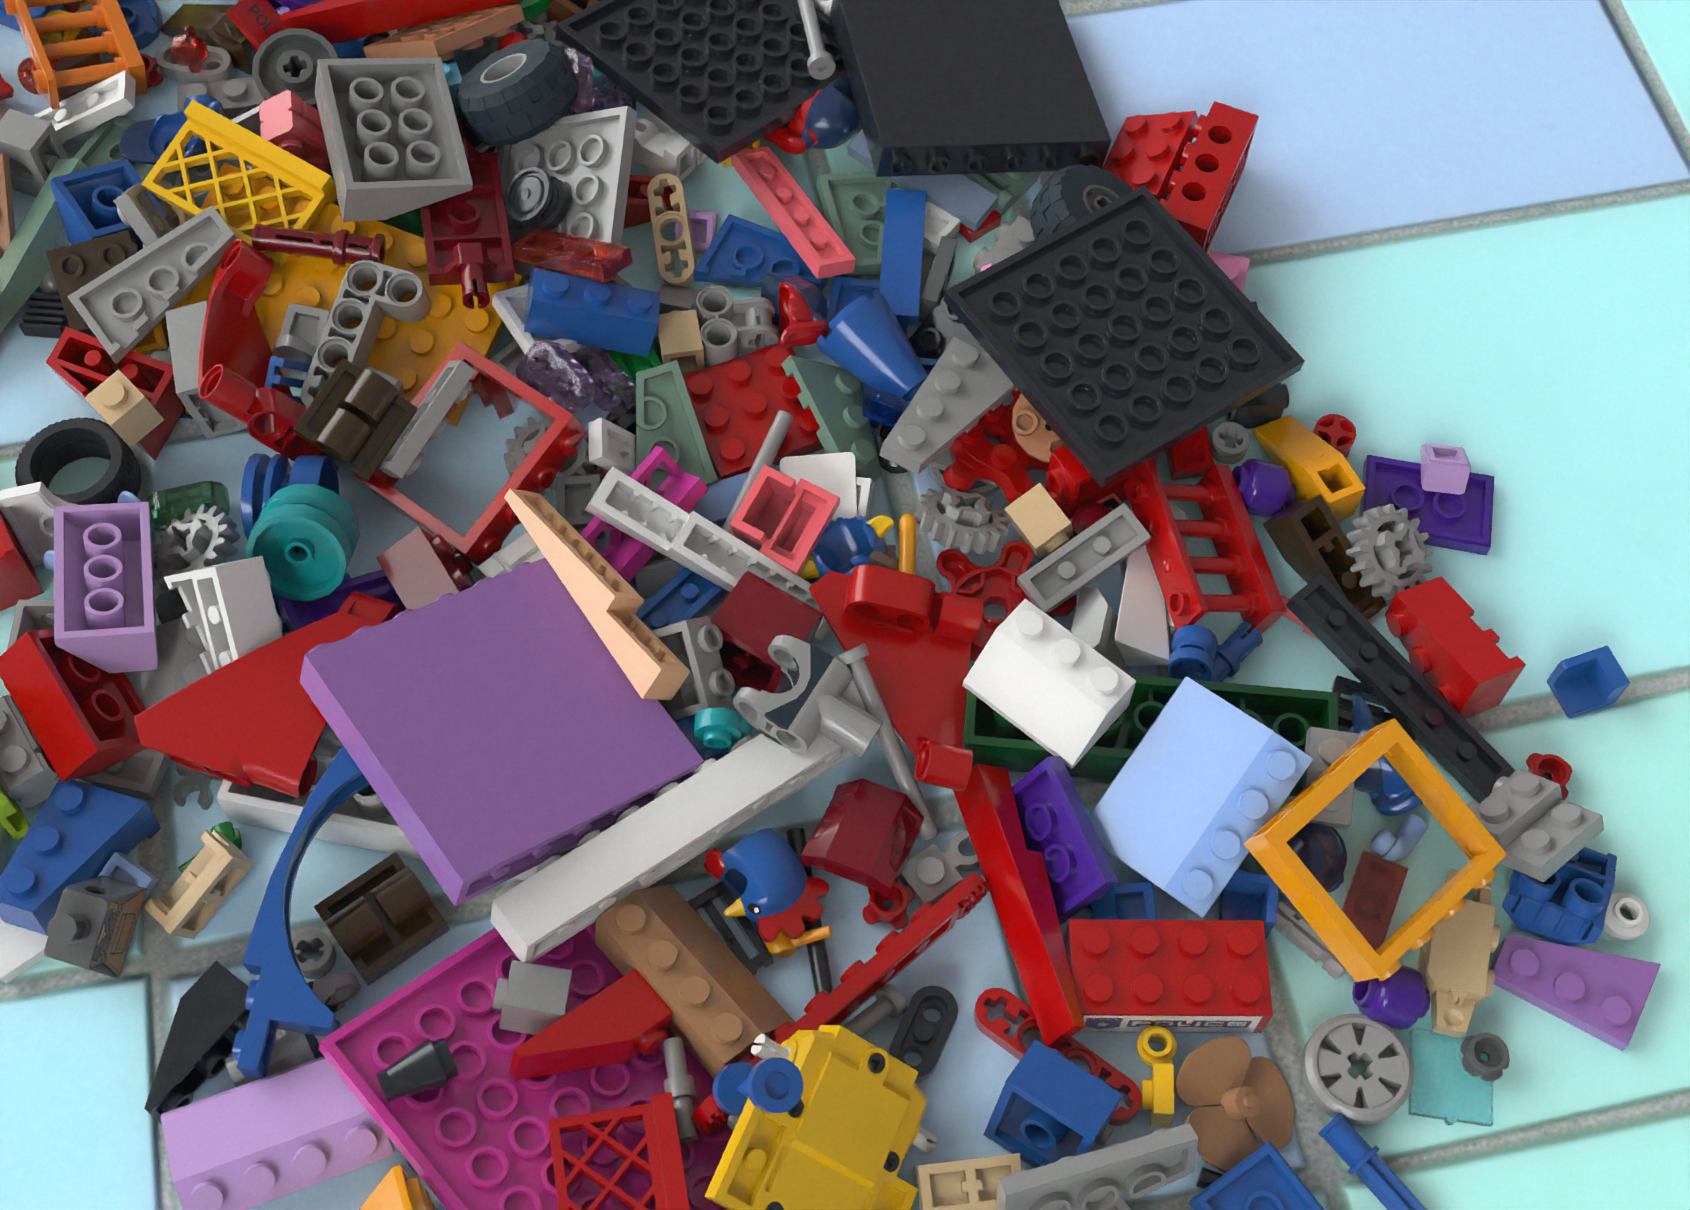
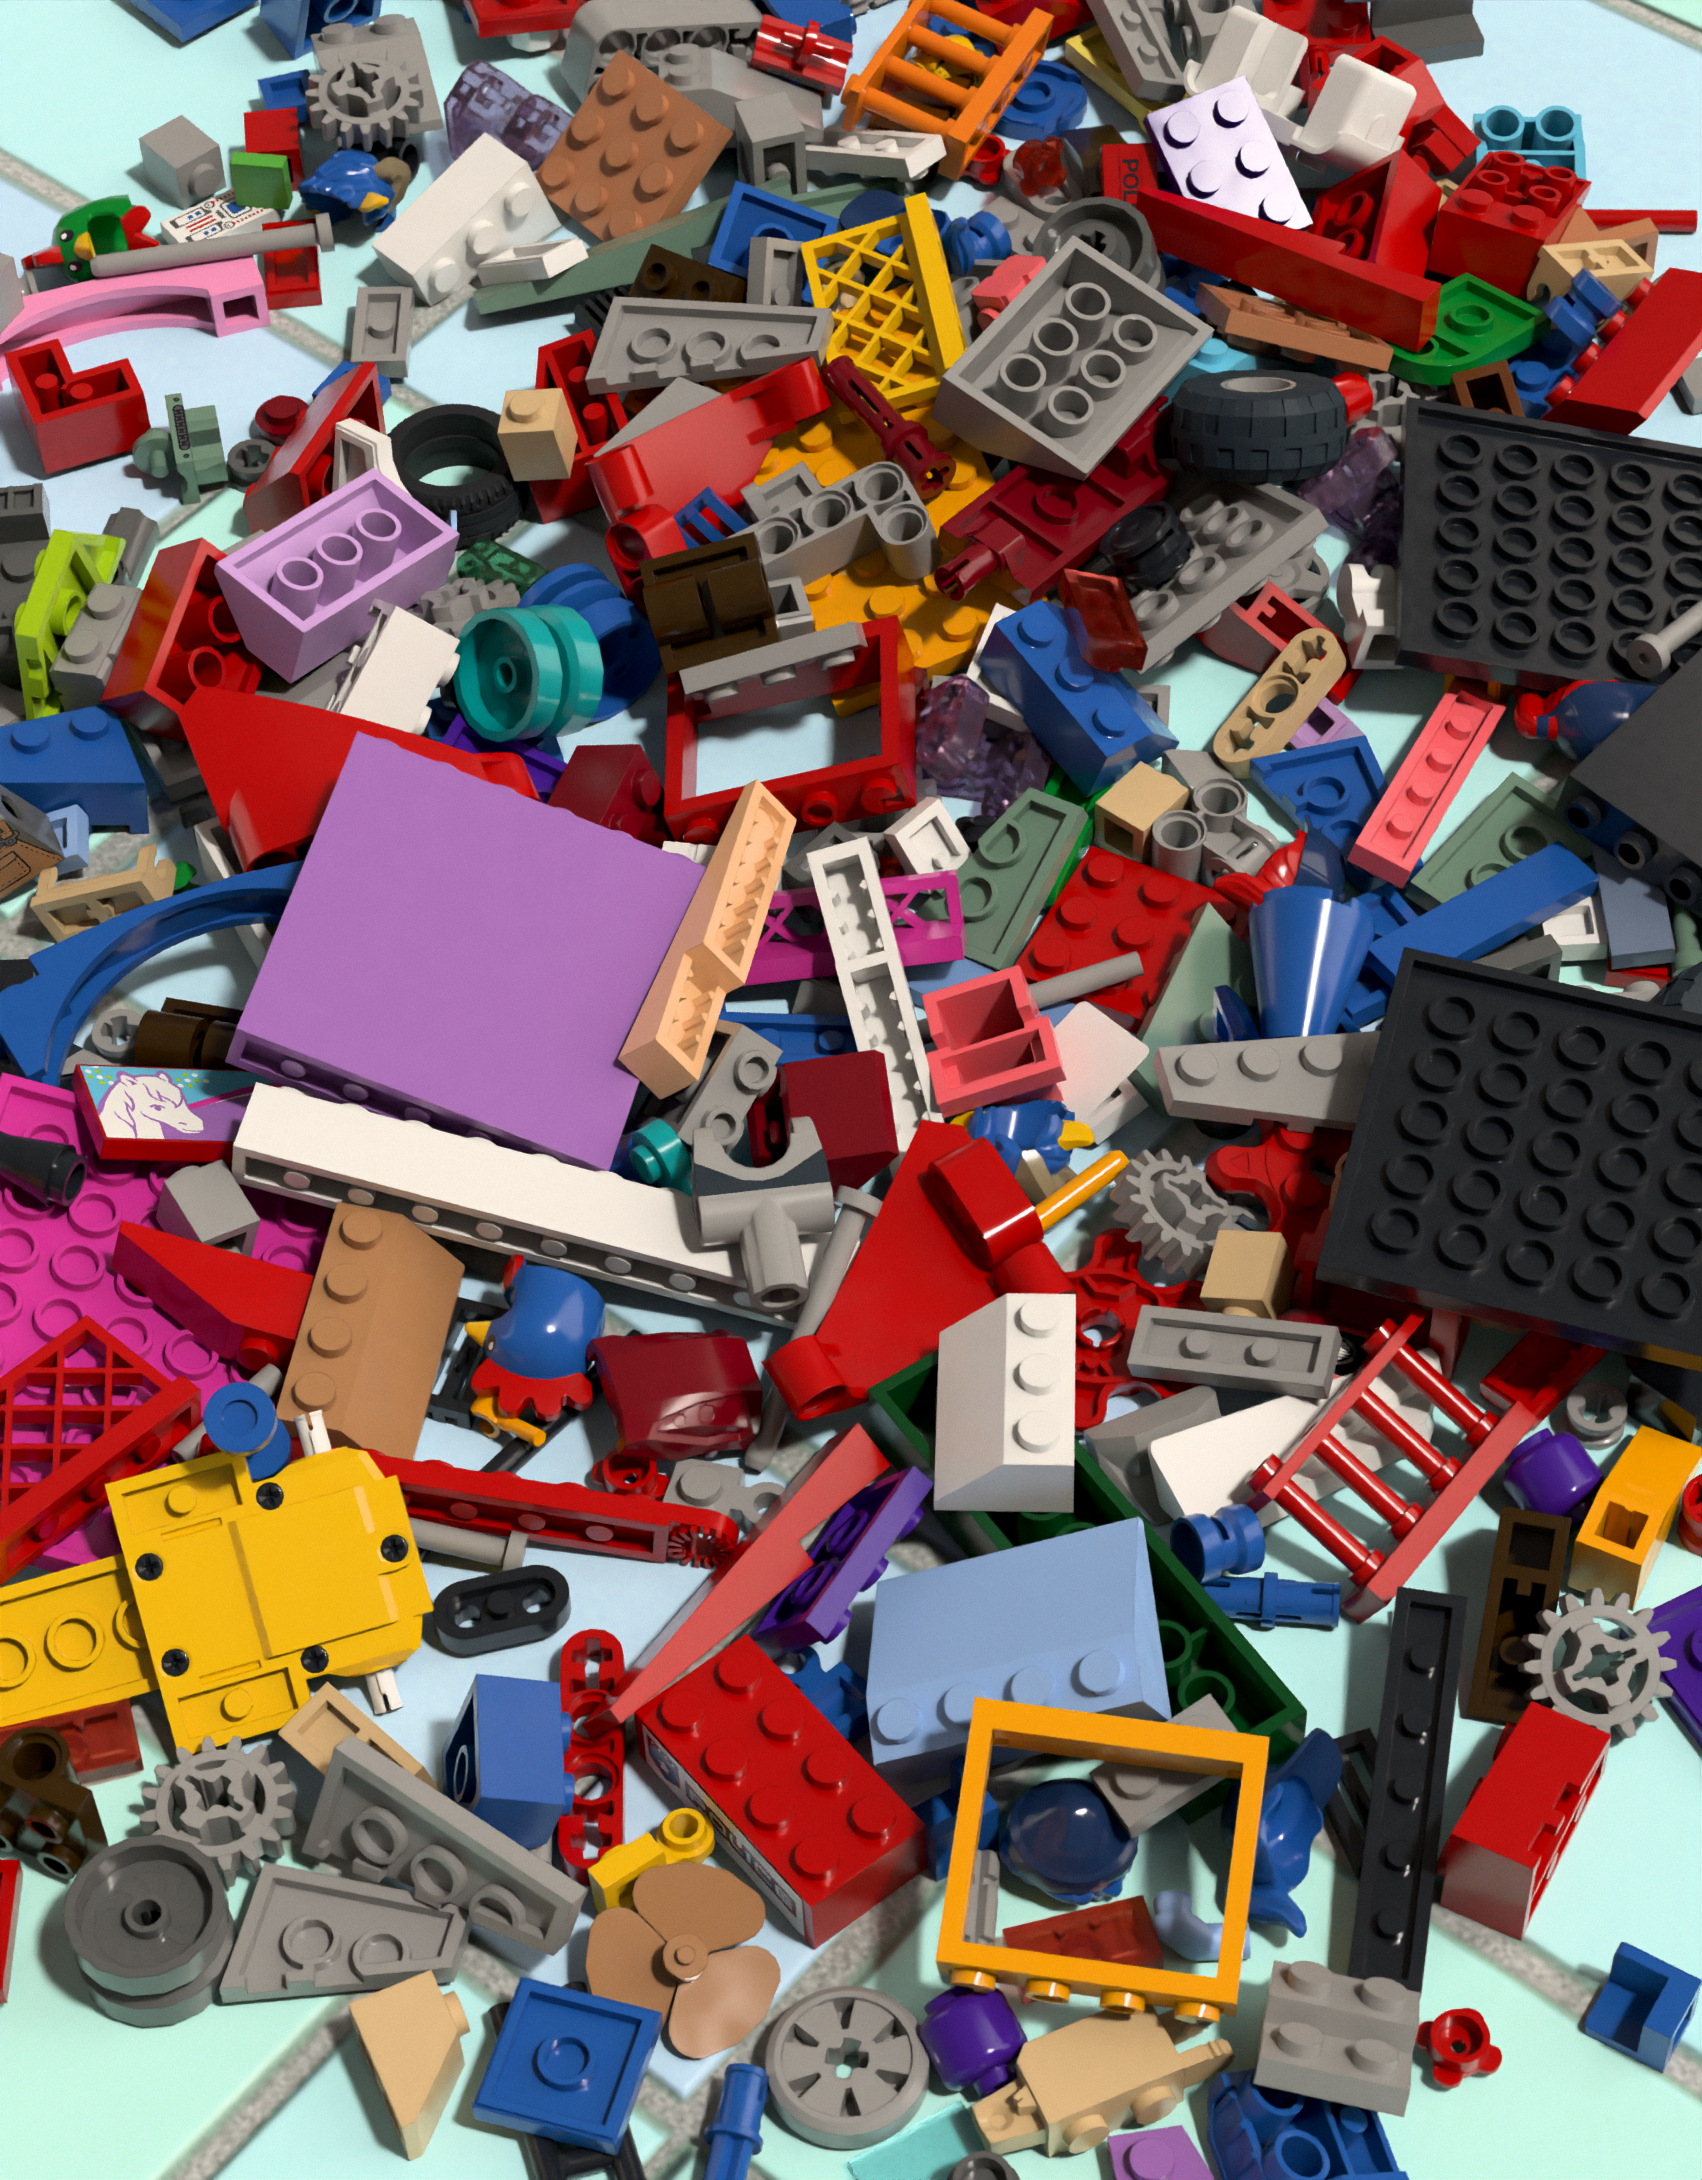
camera: 55 degrees right, 10 degrees down
none -> tile [71,1064,323,1163]

